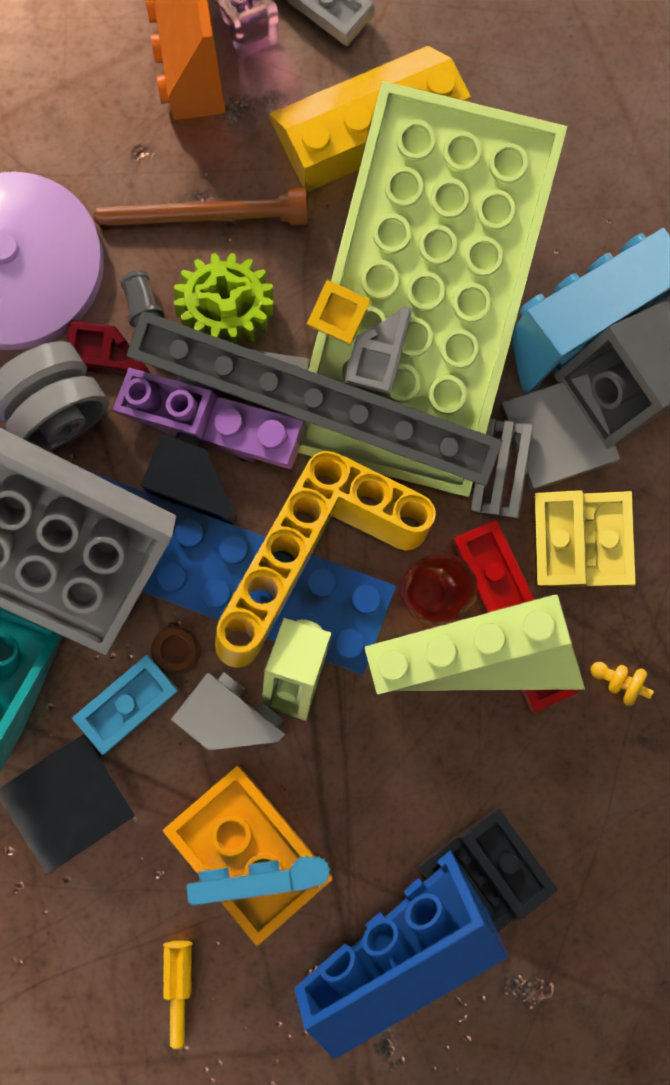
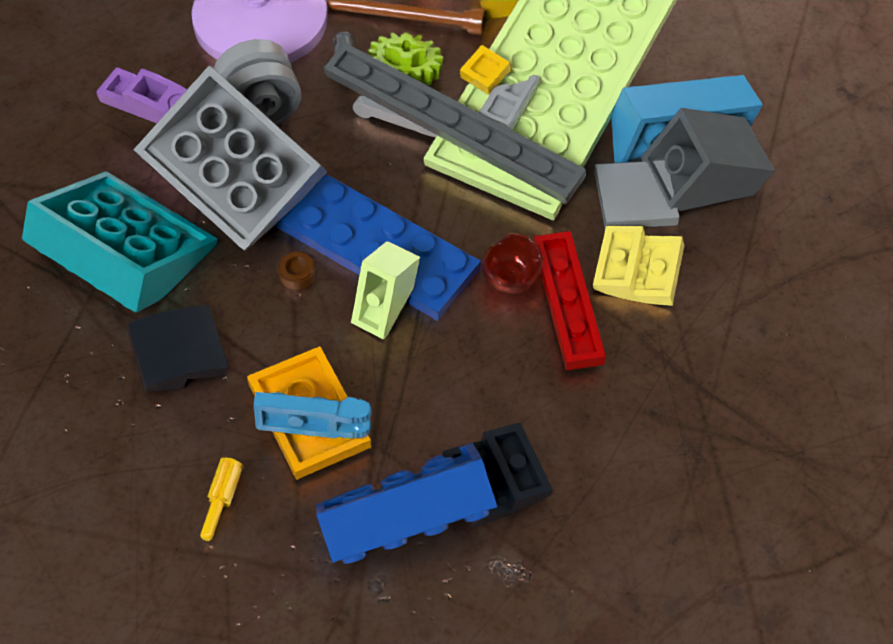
camera: 15 degrees right, 25 degrees down
dark red tile [66,320,150,376] -> none
dark azure plate [72,654,180,755] -> none
medium lavender slope [113,368,307,470] -> none
black slope [141,432,237,525] -> none
light grey slope [171,672,286,750] -> none
yellow beam [215,451,436,668] -> none
yellowish green wedge [364,594,585,695] -> none
light grey tile [471,419,534,518] -> none
yellow hair [590,662,654,706] -> none

